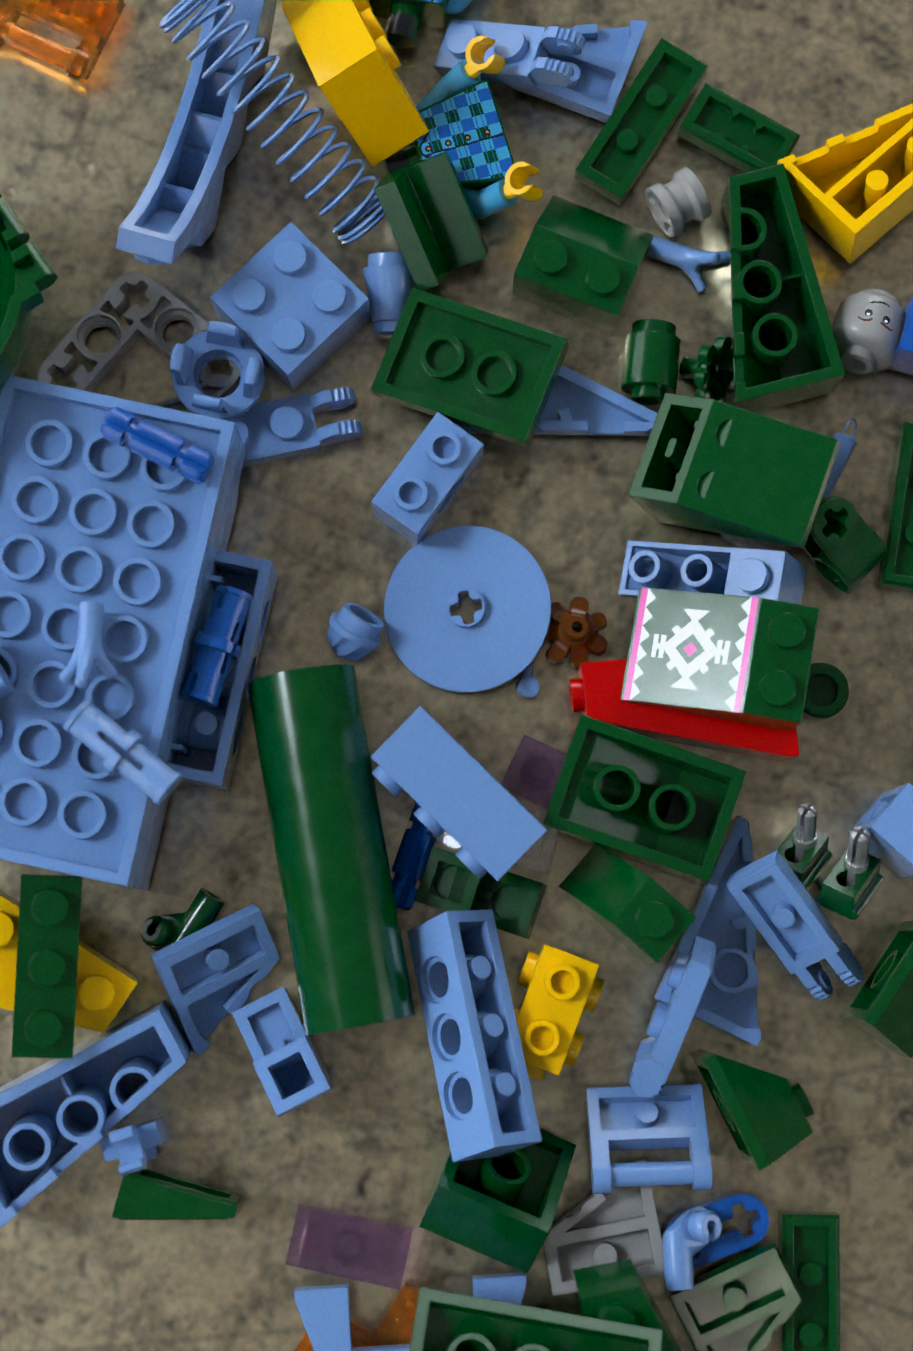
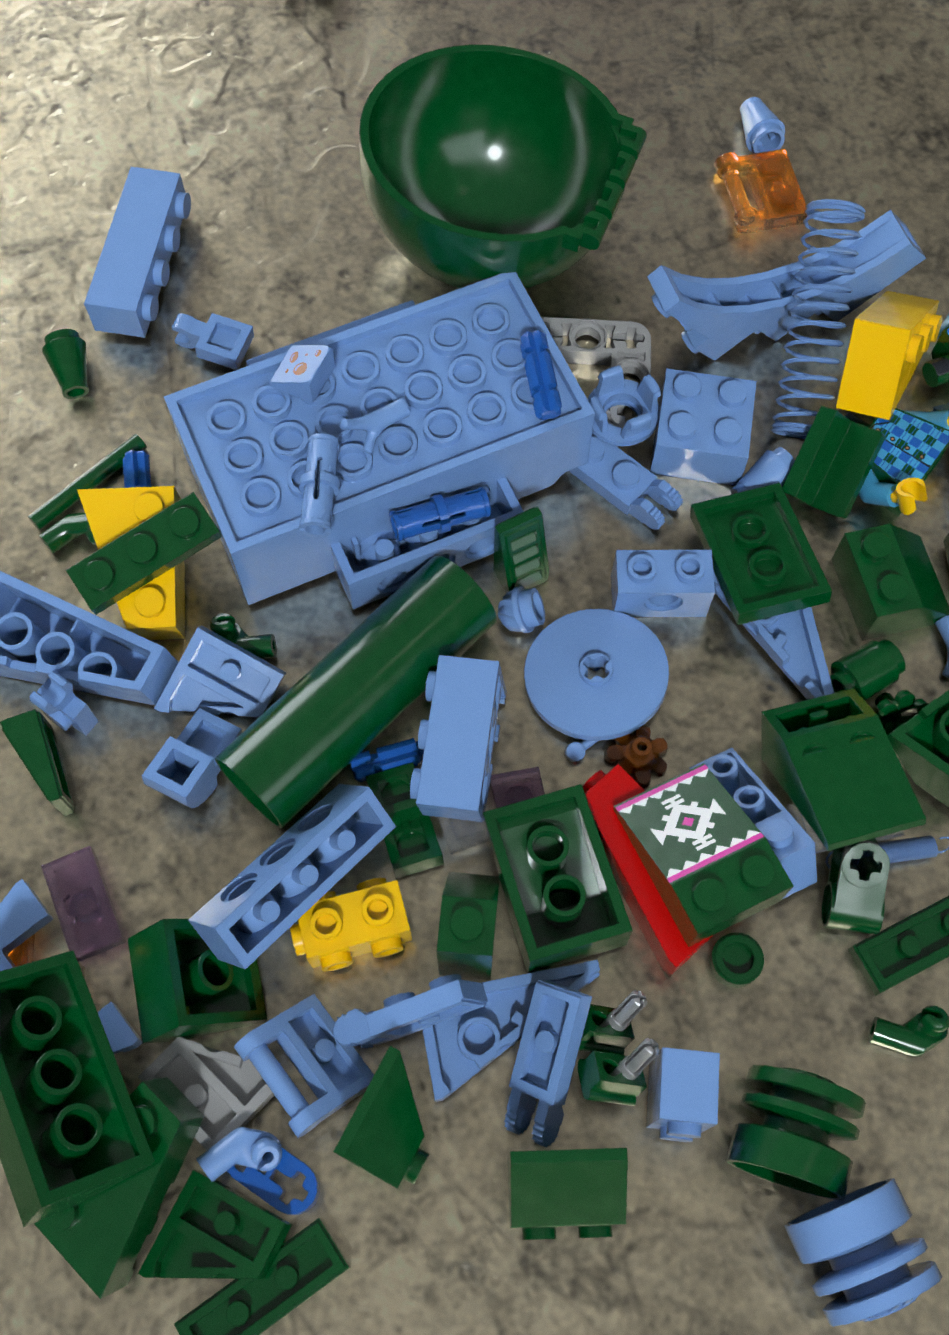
camera: 55 degrees right, 15 degrees down
none -> dark green slope [493,506,549,593]

